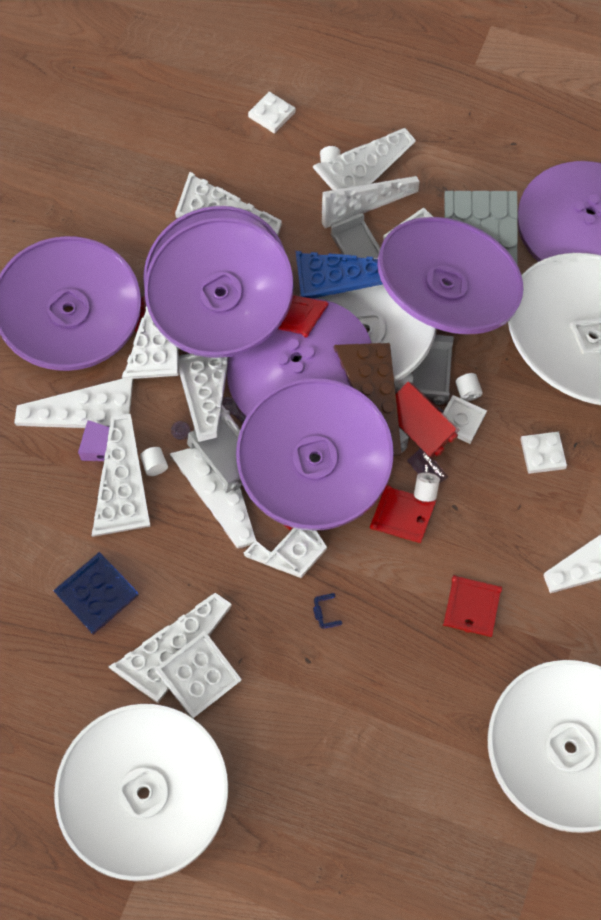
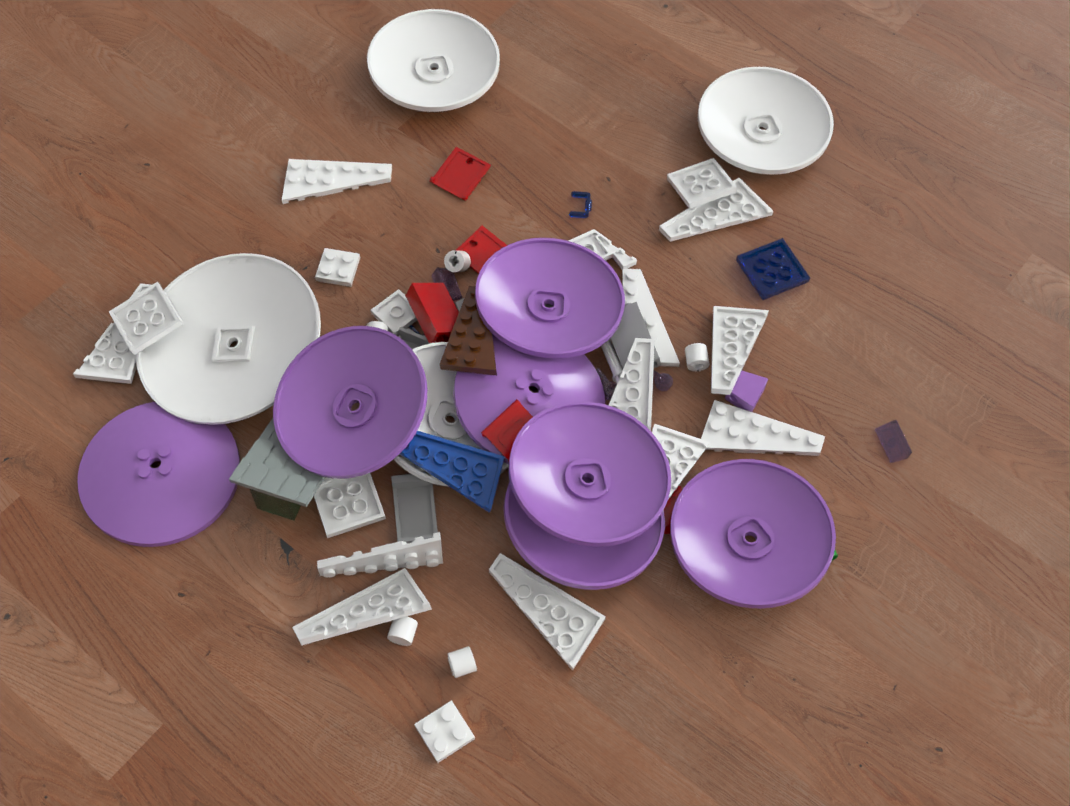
camera: 165 degrees left, 5 degrees down
none -> white piece [447,646,477,678]

